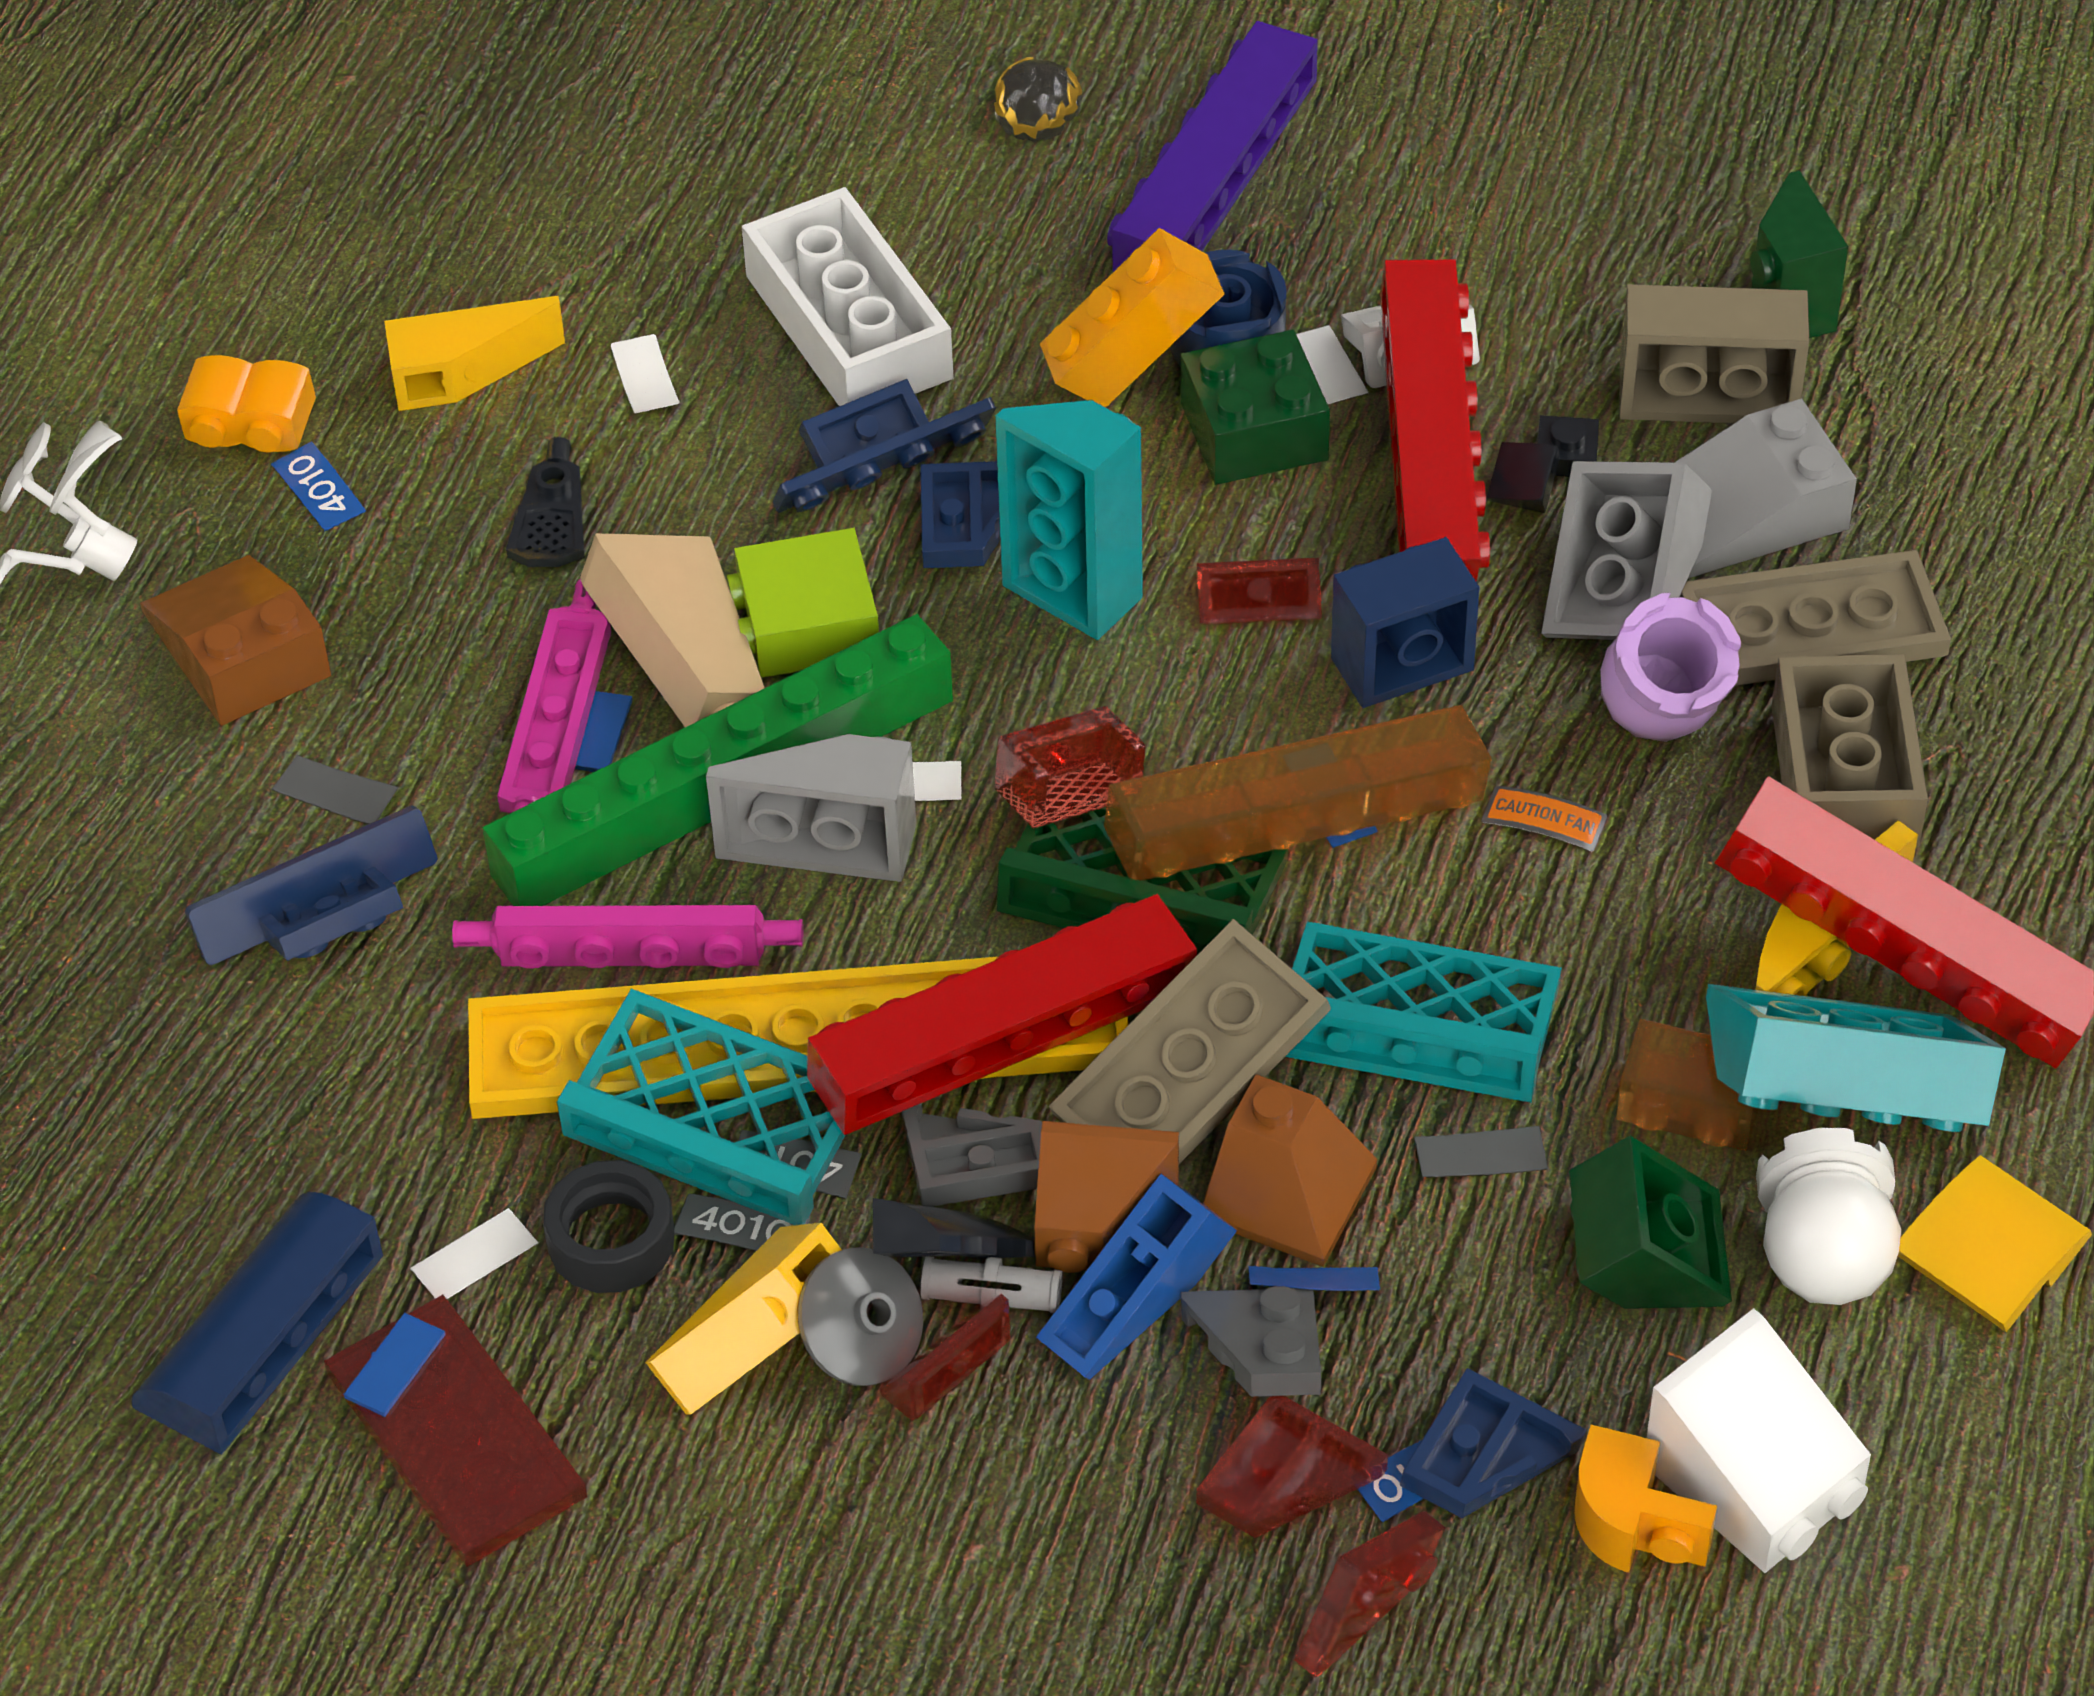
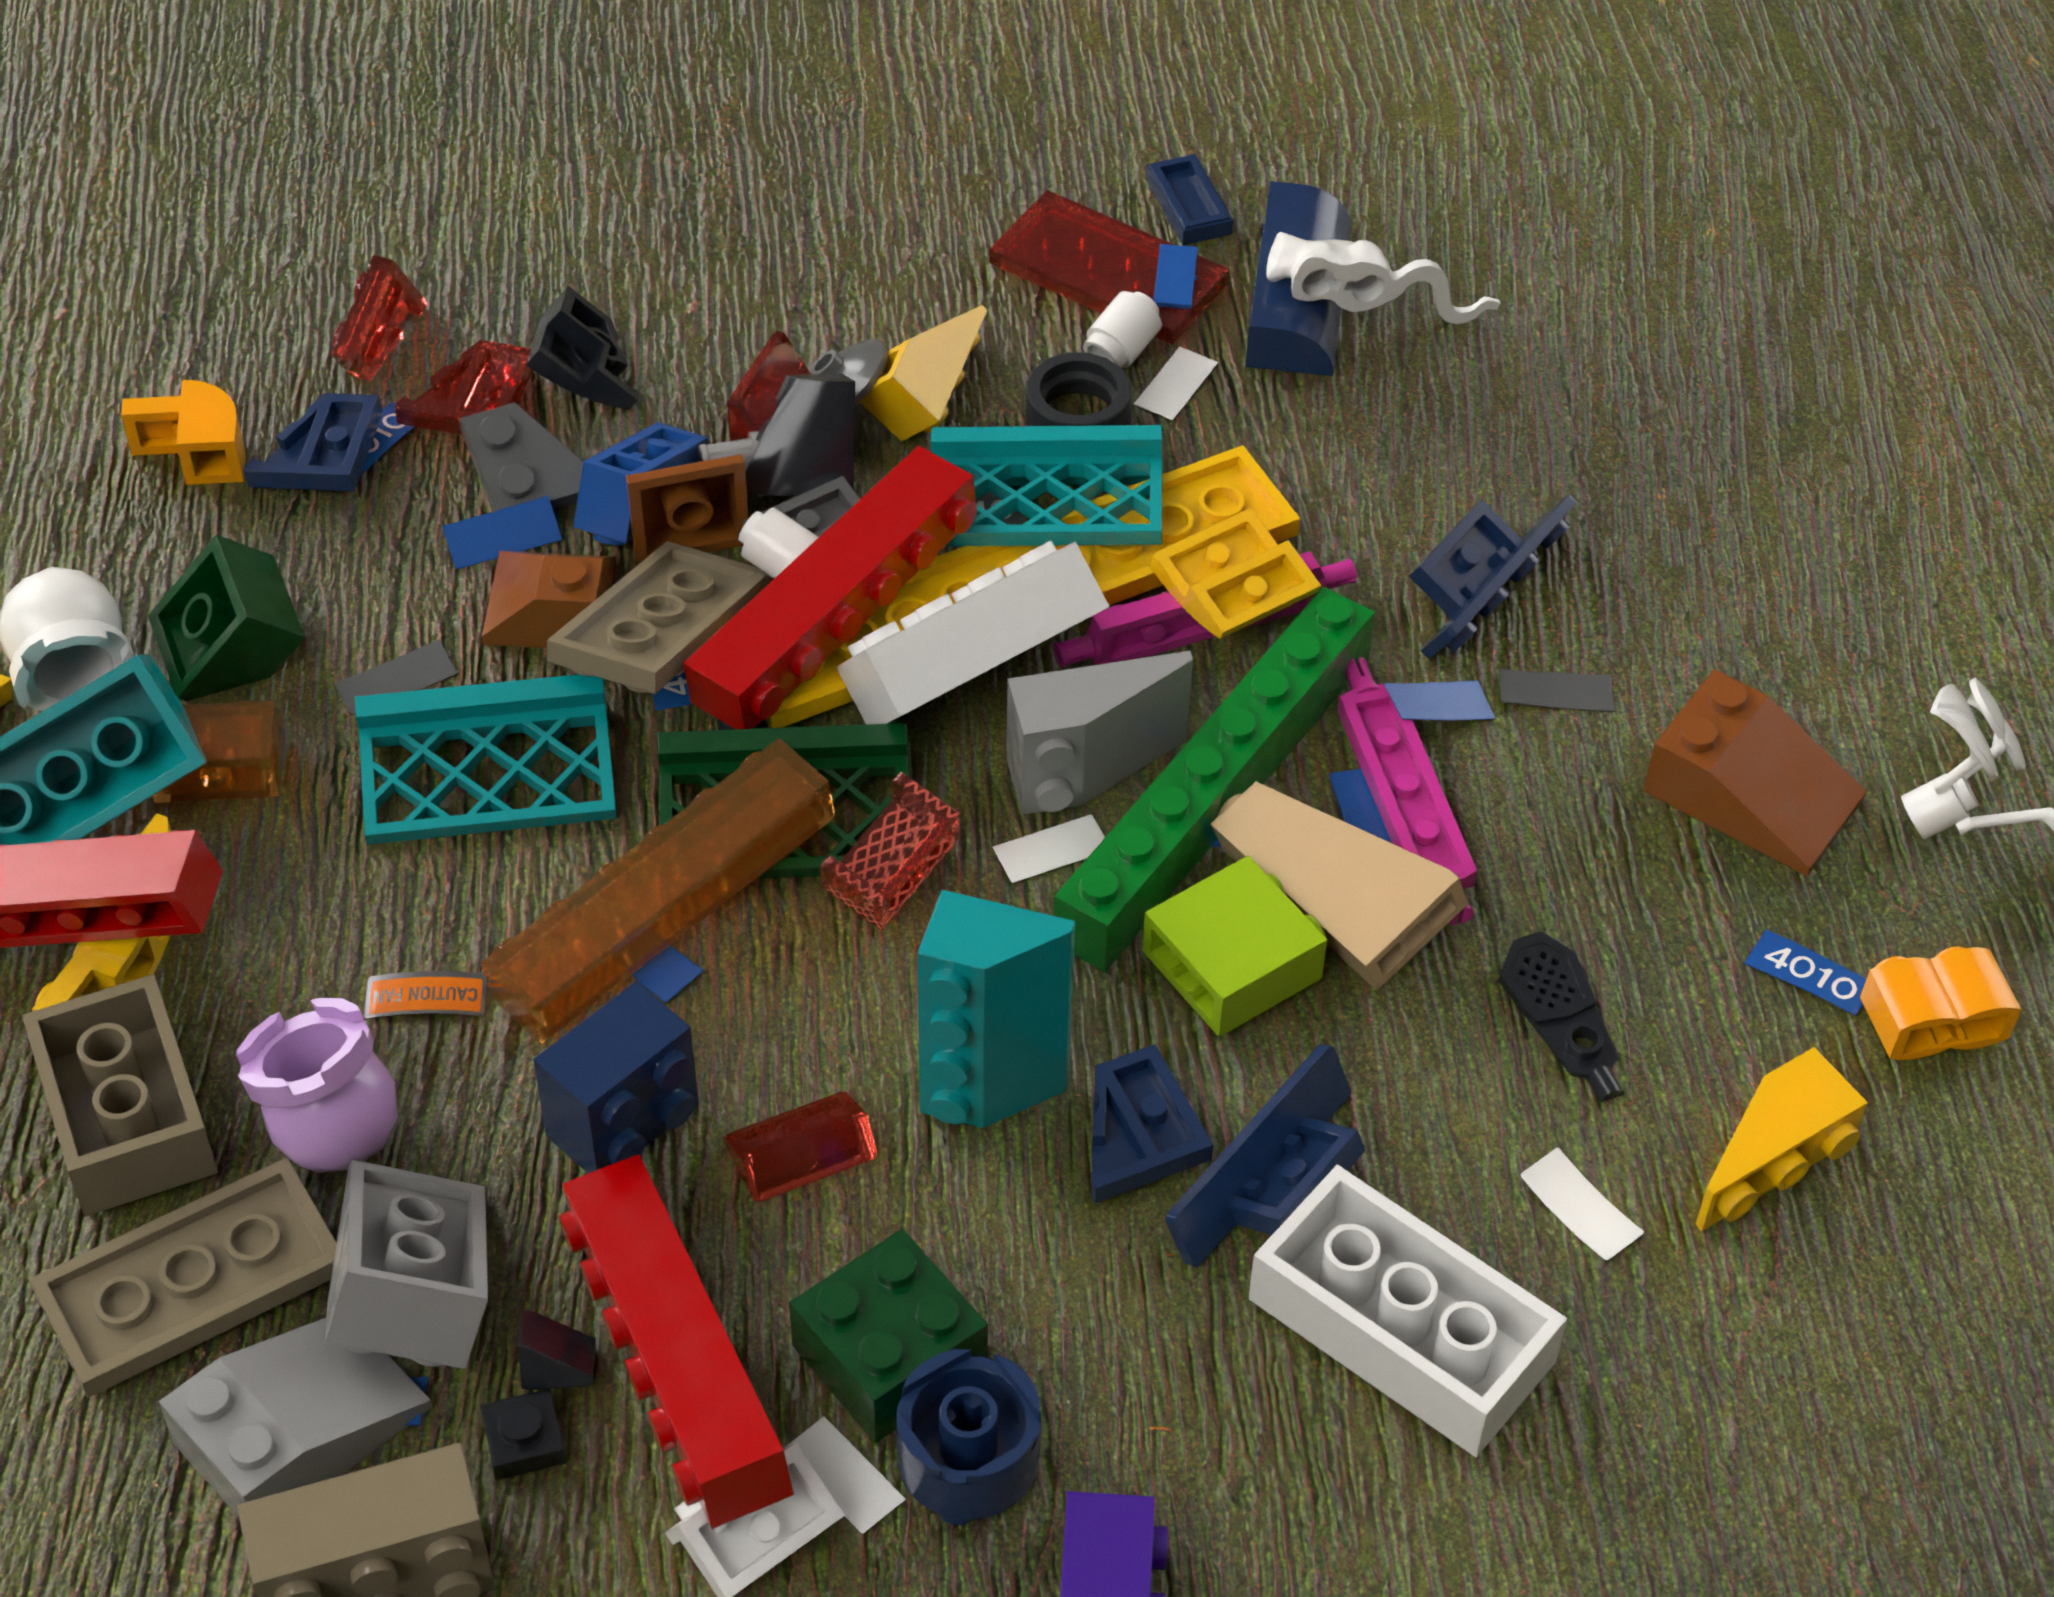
camera: 155 degrees right, 0 degrees up
light orange brick [1040,228,1224,408] -> none
white slope [1647,1308,1871,1573] -> none
none -> black slope [526,286,639,410]
none -> white brick [738,507,819,578]
none -> white brick [836,541,1109,724]
none -> white brick [1083,291,1162,368]
none -> dark blue tile [1146,154,1233,245]
none -> yellow slope [1149,508,1321,639]
none -> white animal [1266,232,1500,324]
none -> sticker [1383,680,1496,721]

